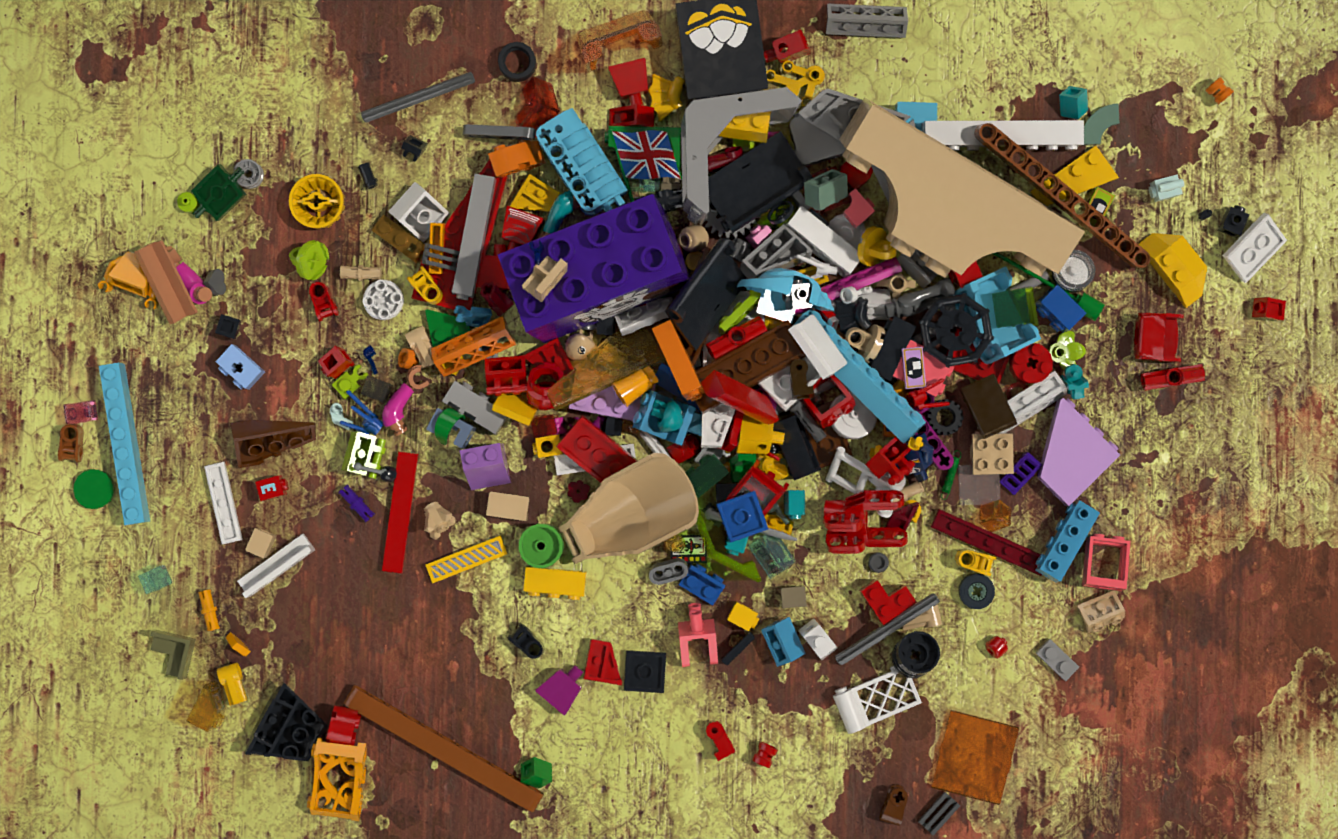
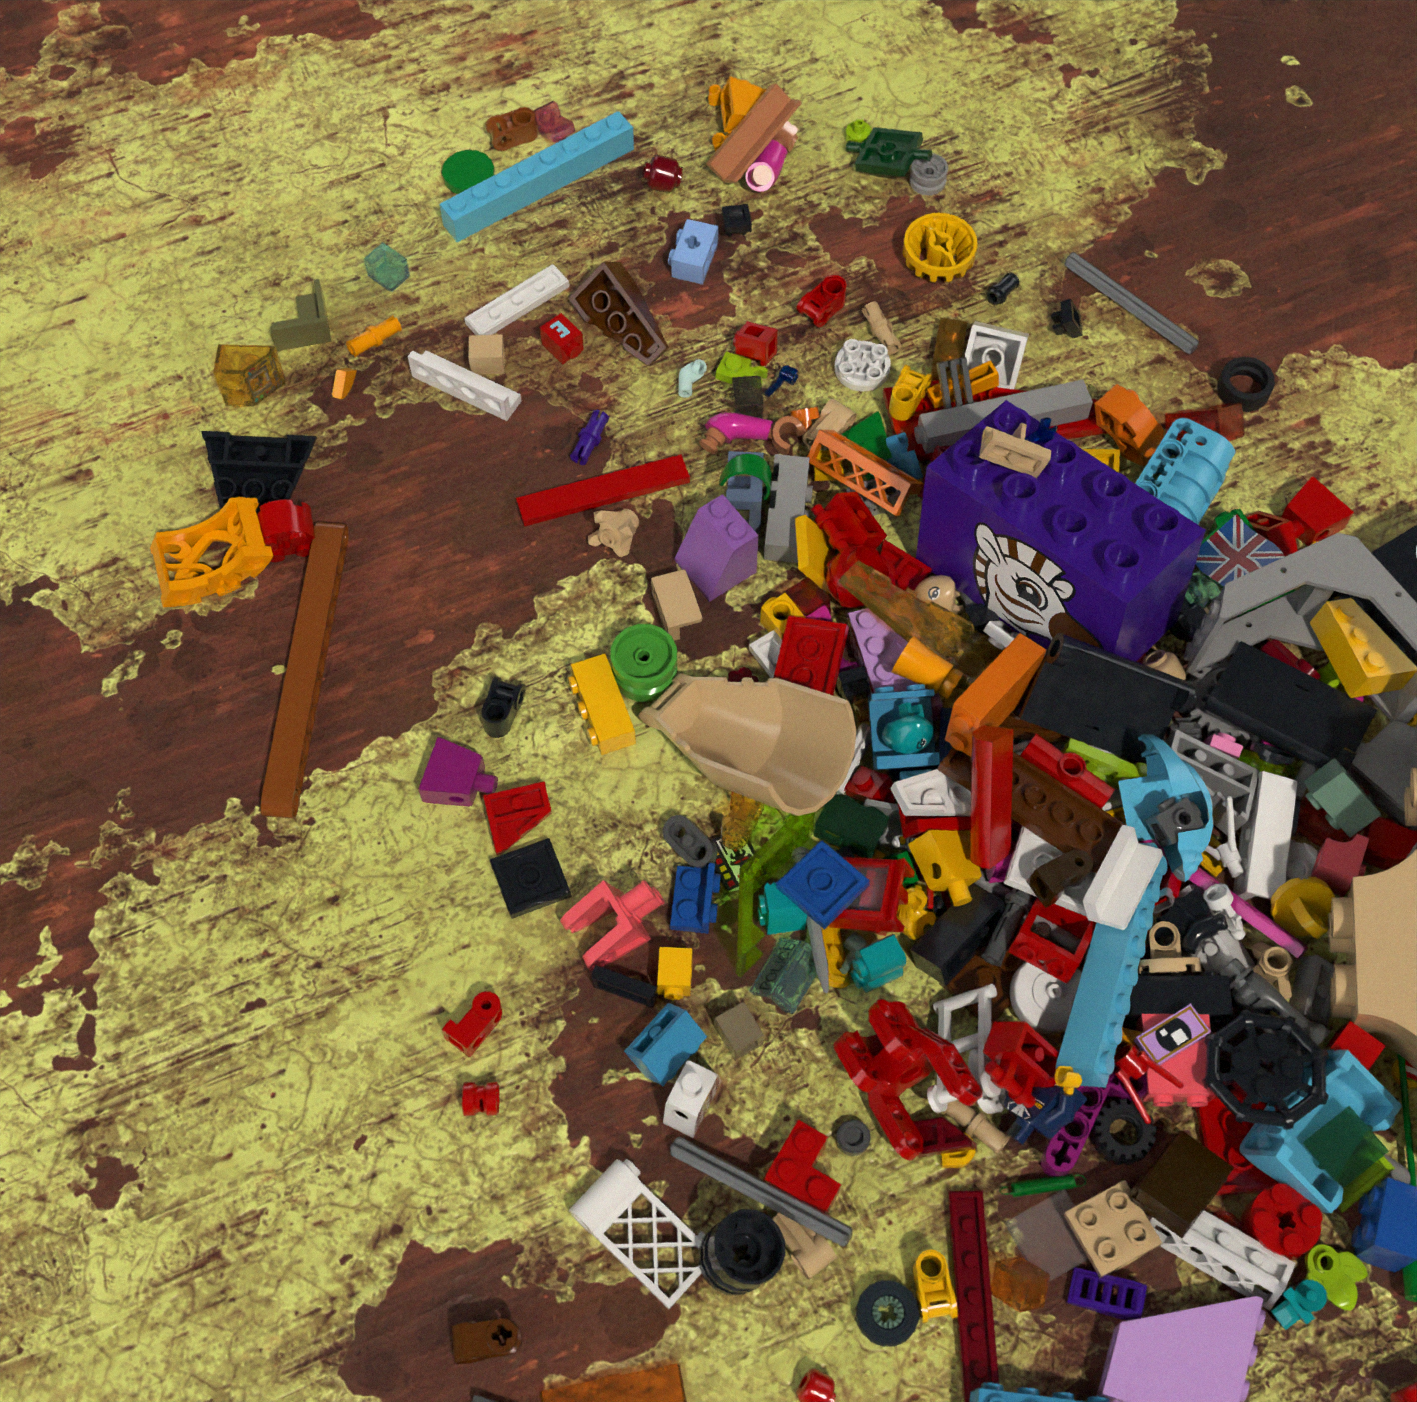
camera: 65 degrees right, 25 degrees down
dark grey tile [203,269,226,296] -> none
yellow piece [217,662,247,706] -> none
lime tile [289,240,329,280] -> none
blue plant [340,390,383,435] -> none
lime brick [341,431,386,479] -> none
hinge [354,463,397,483] -> none
tile [426,535,508,583] -> none
dark grey beam [462,124,536,140] -> none
green panel [521,757,552,789] -> none
clear orange windscreen [577,10,663,73] -> none
none -> dark red head [642,155,683,193]

